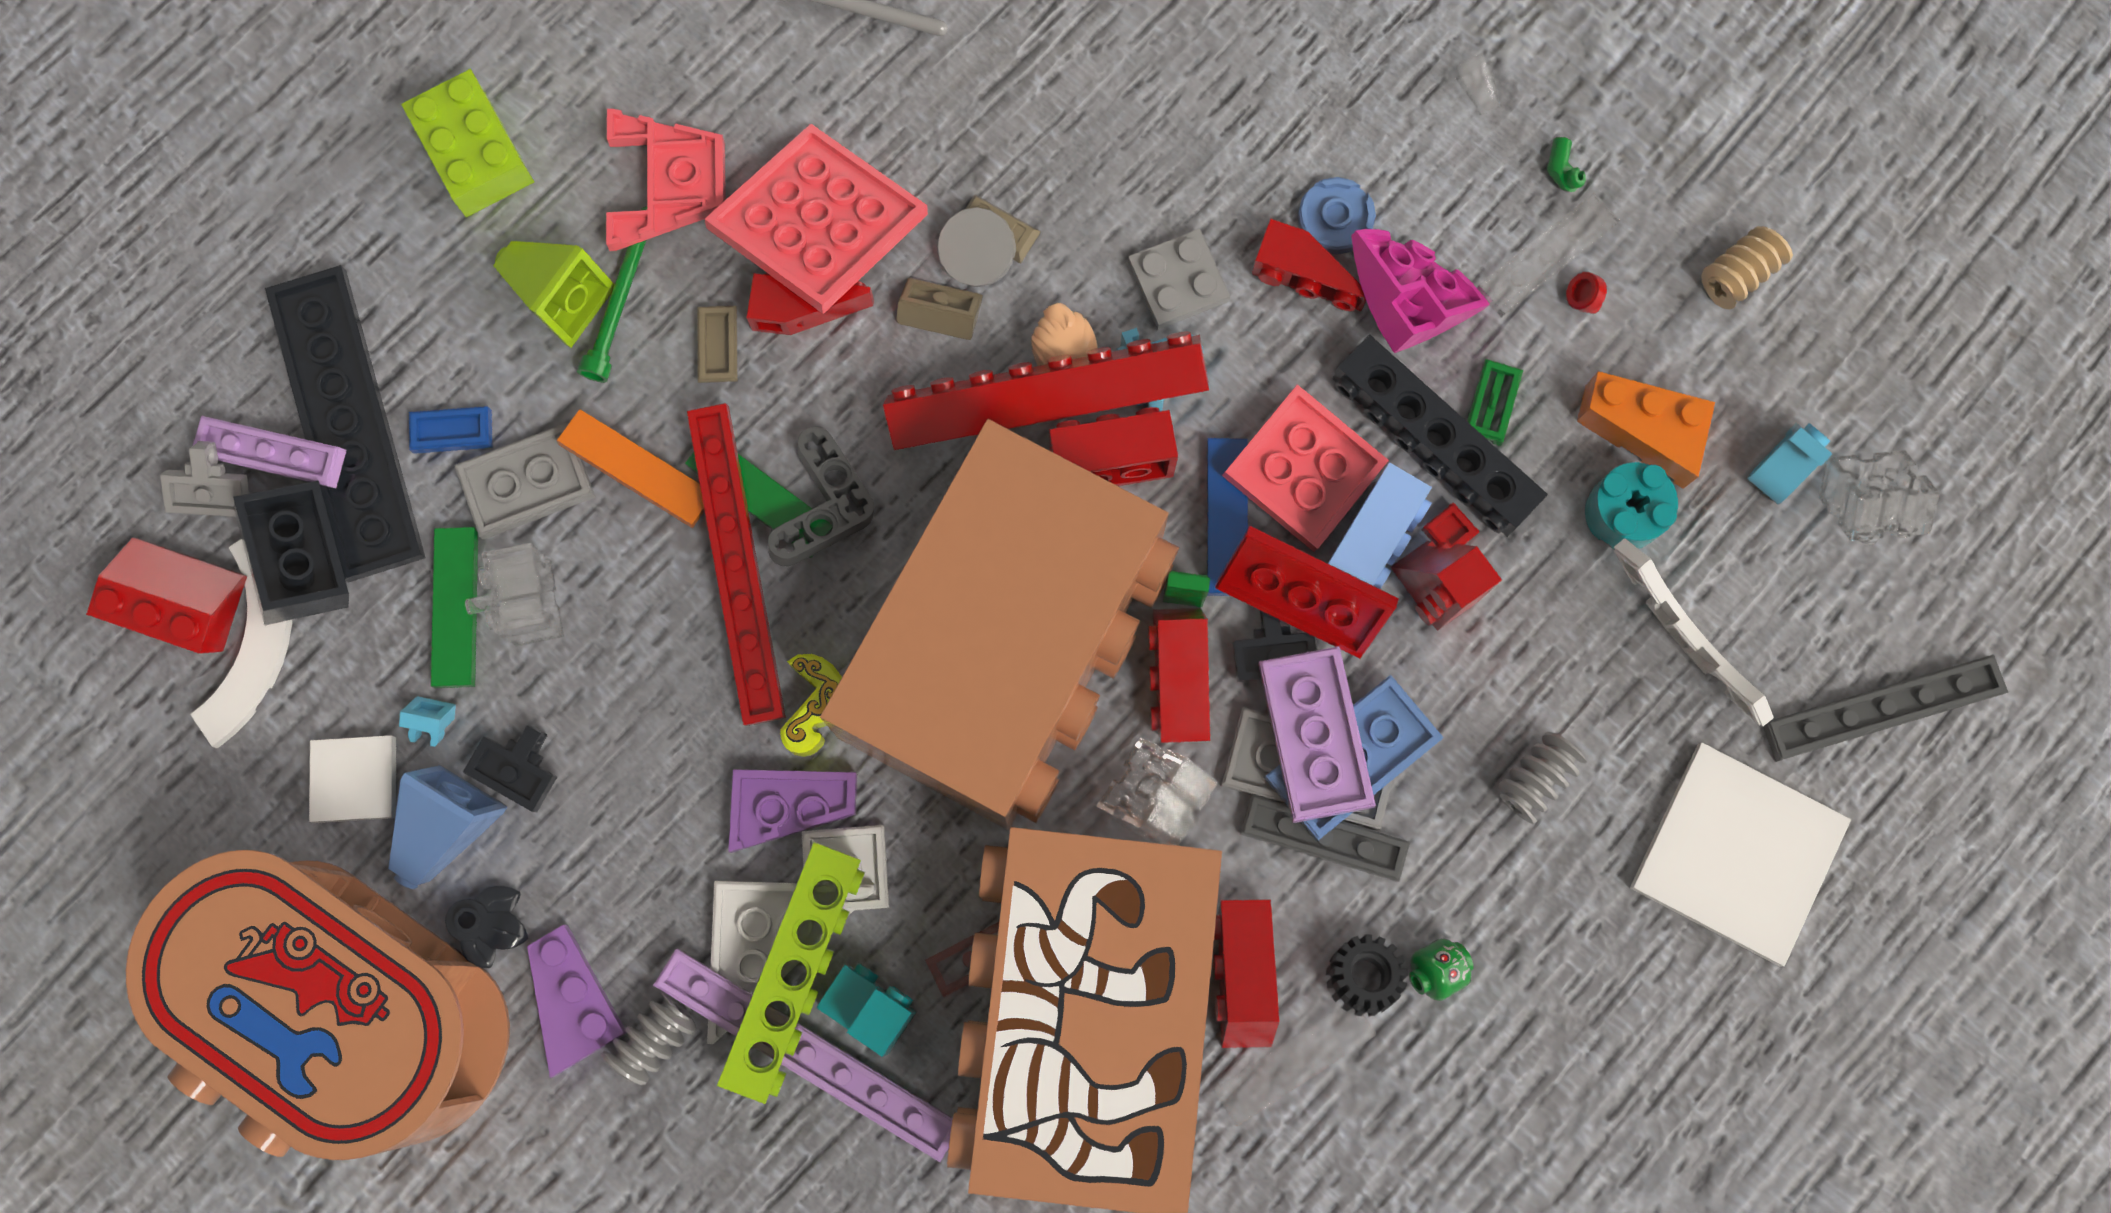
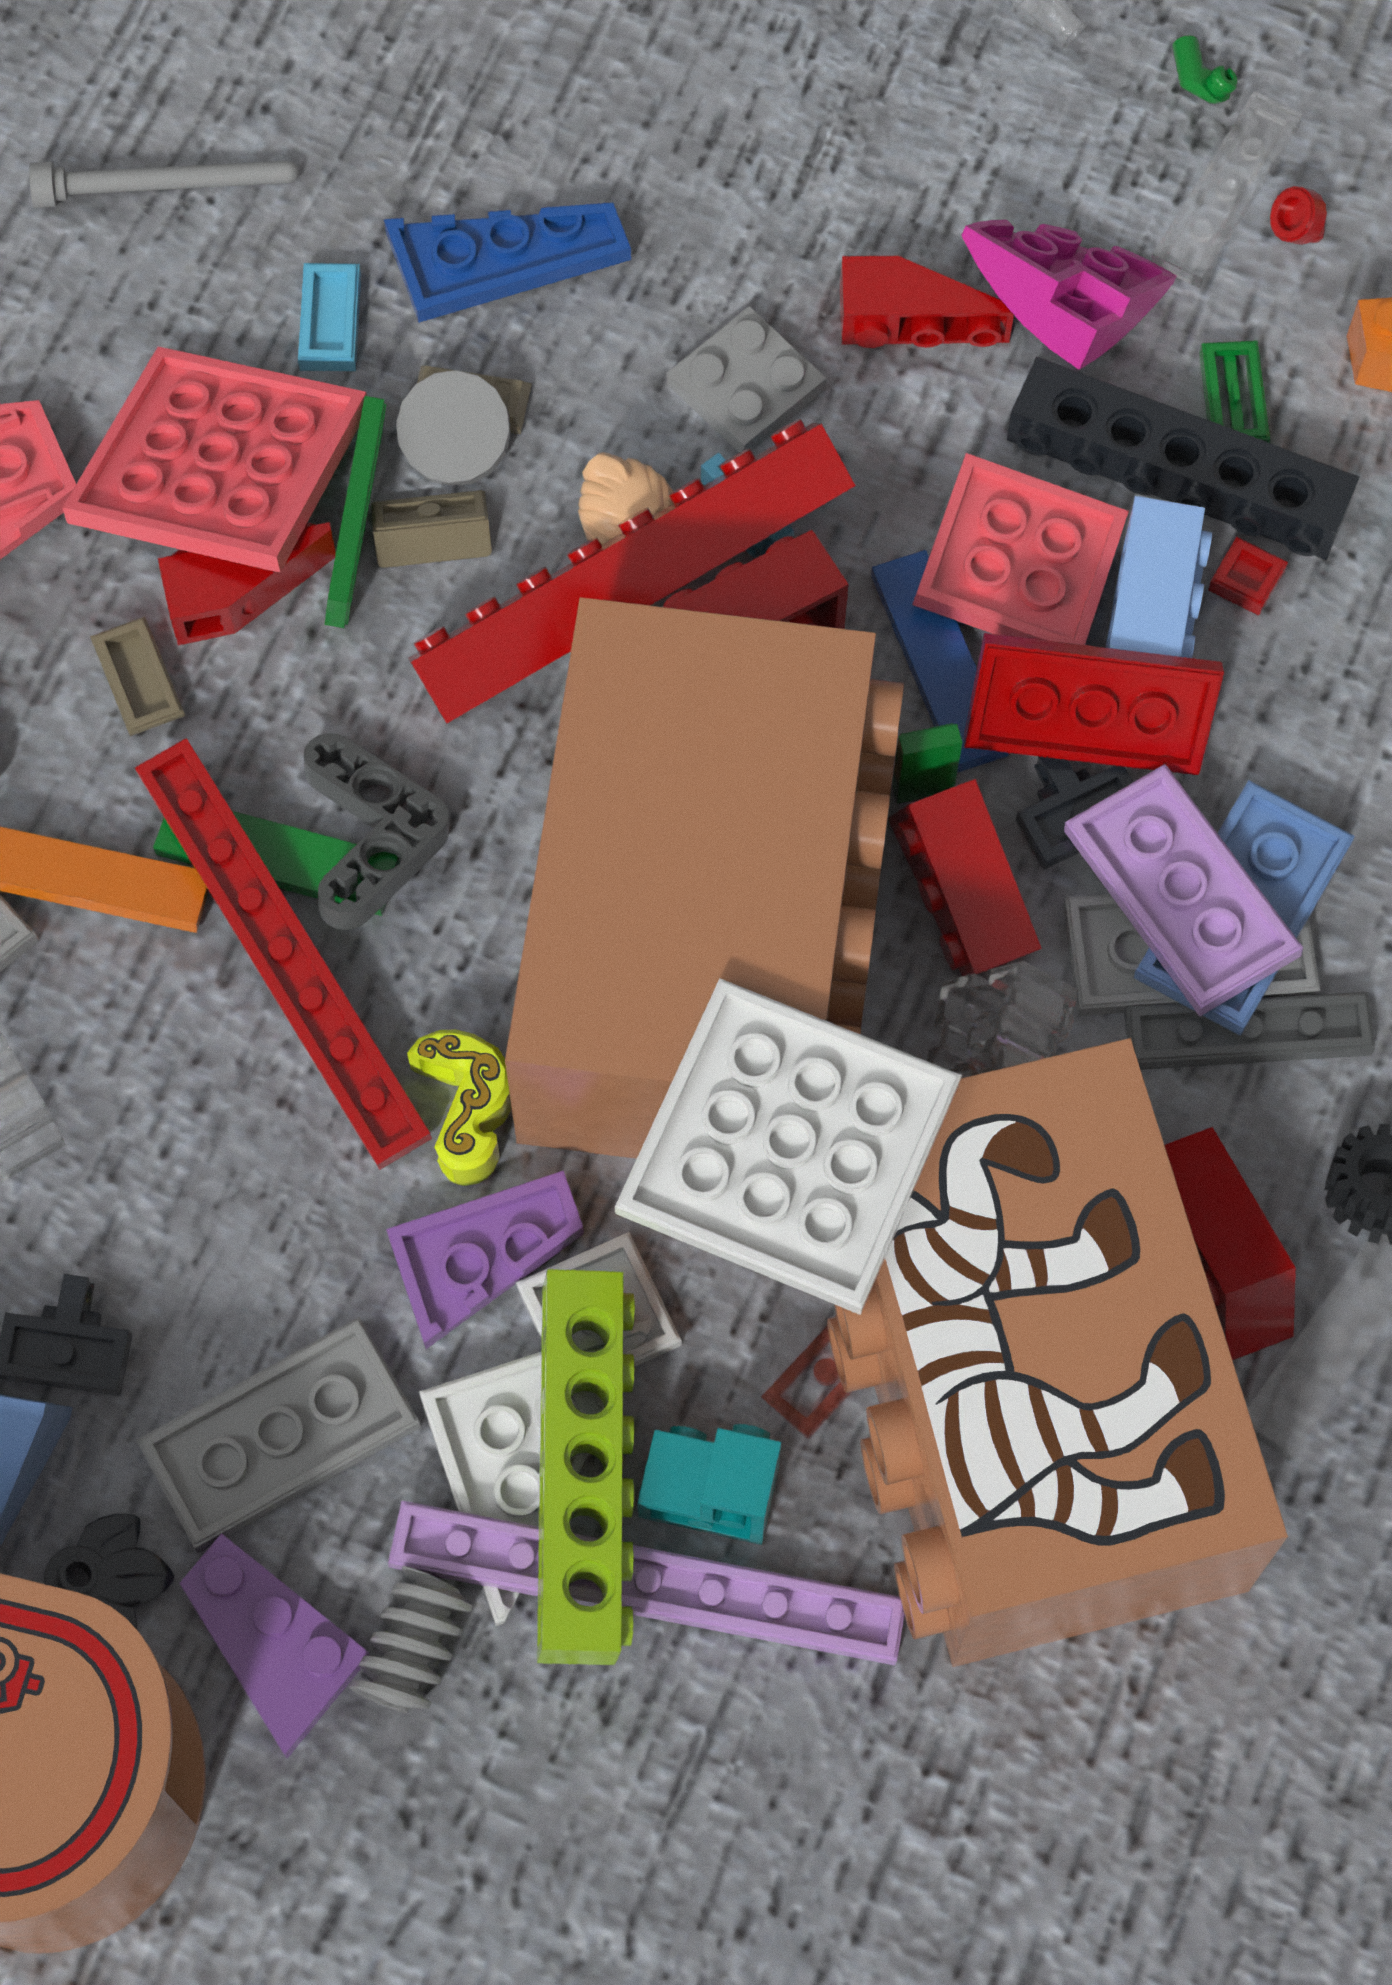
camera: 20 degrees left, 10 degrees down
medium blue tile [1297,177,1376,255] -> none
red wedge [1390,541,1502,631] -> none
none -> light grey tile [136,1317,421,1553]
none -> medium azure tile [298,263,361,371]
none -> green tile [324,396,387,628]
none -> blue wing [384,202,631,323]
none -> white tile [615,978,962,1315]

